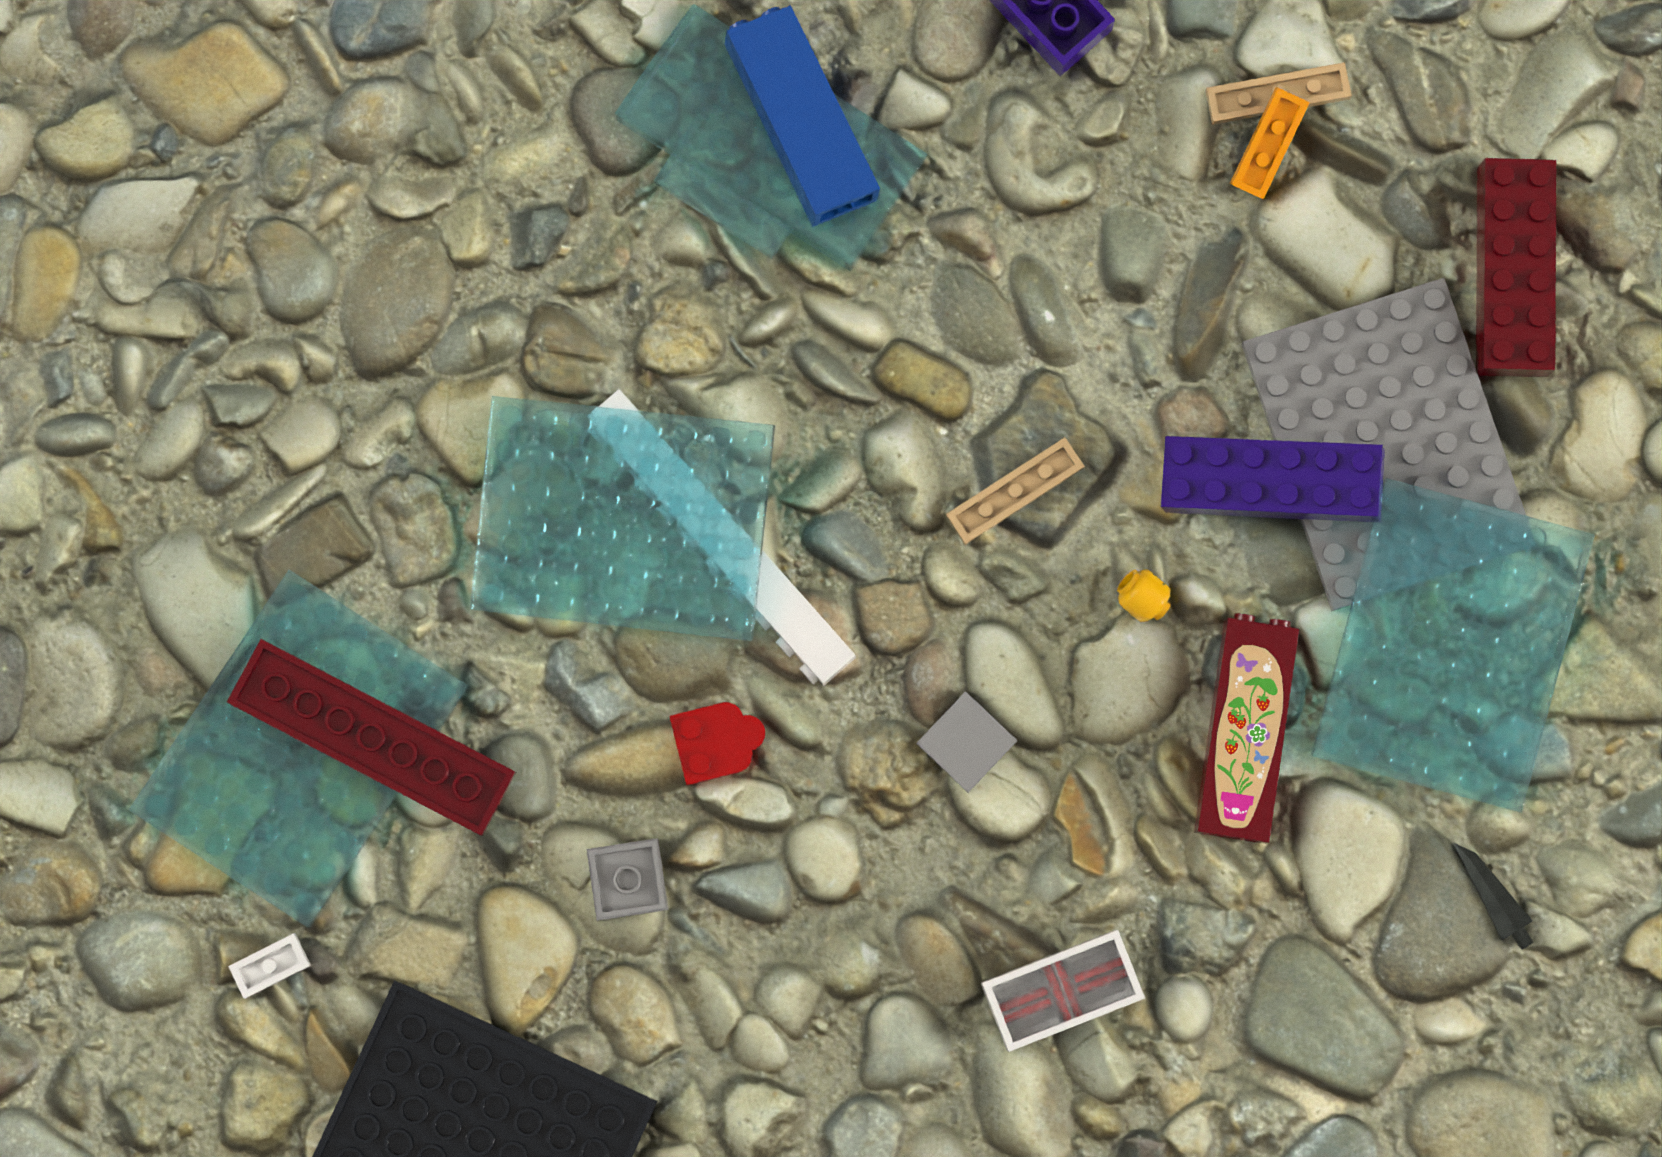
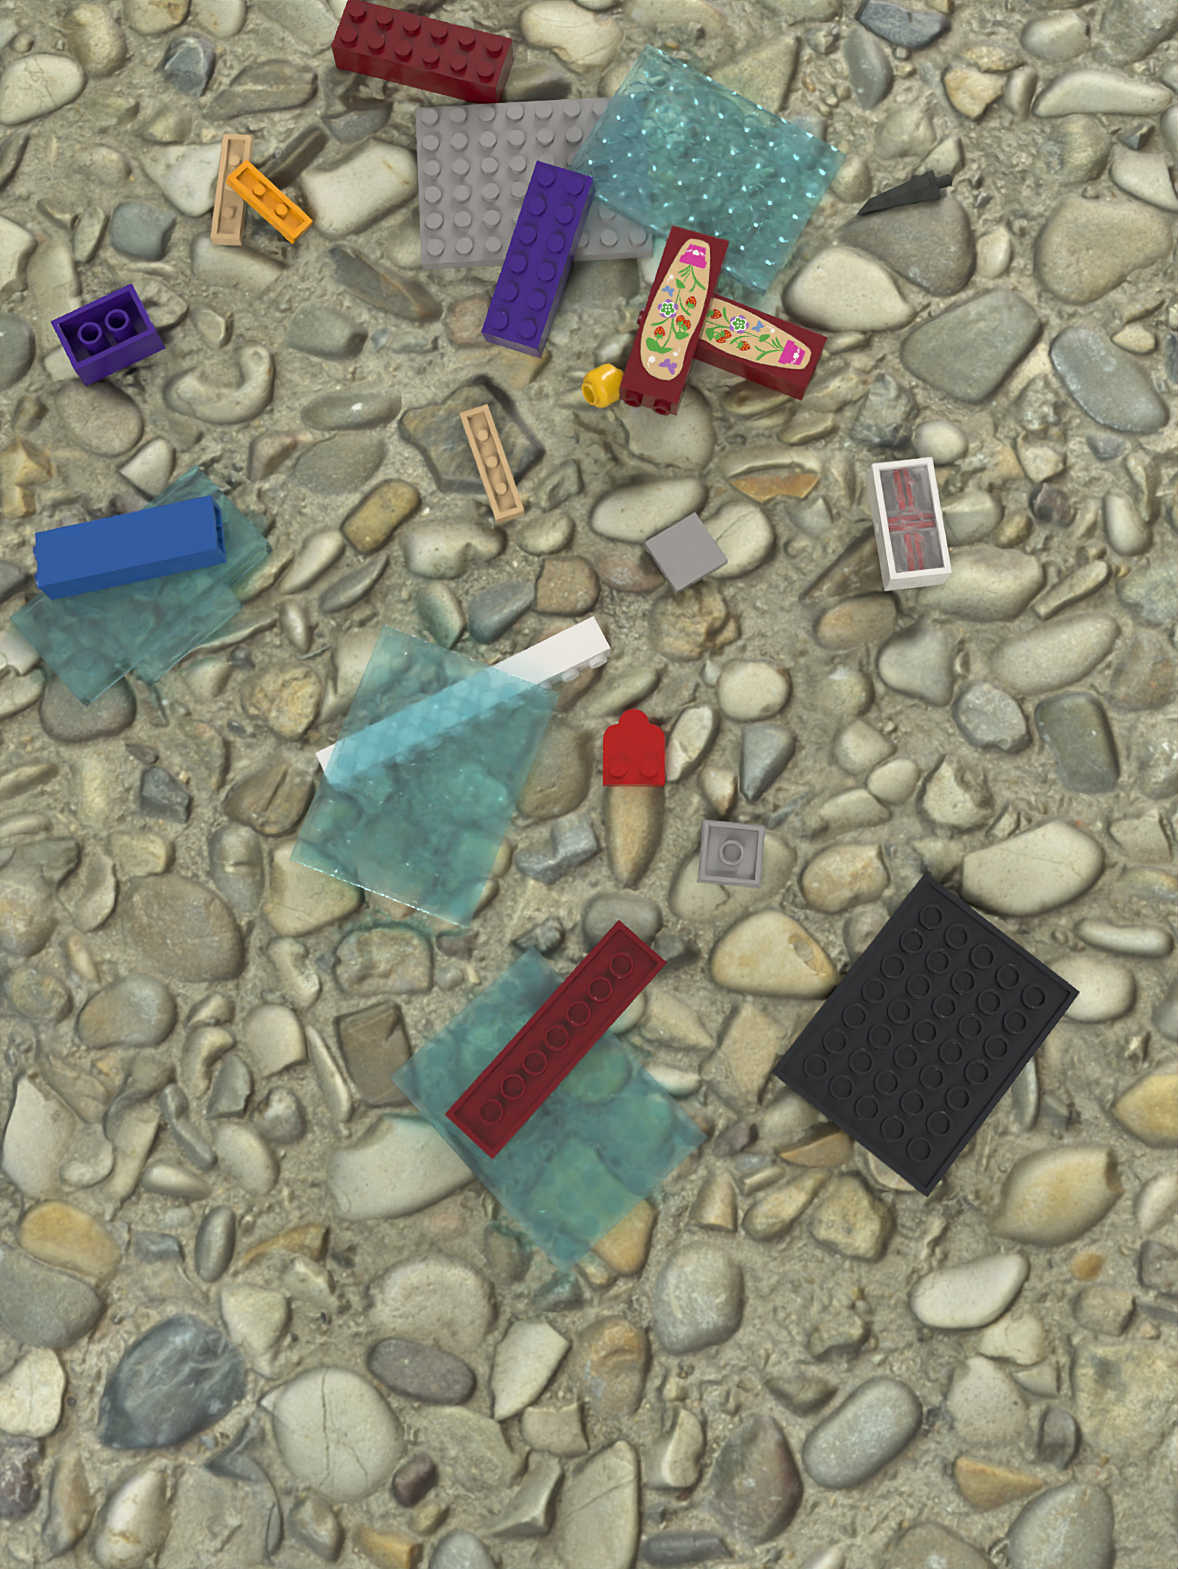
camera: 75 degrees left, 5 degrees down
white plate [228,933,311,999] -> none
none -> brick [619,225,729,416]

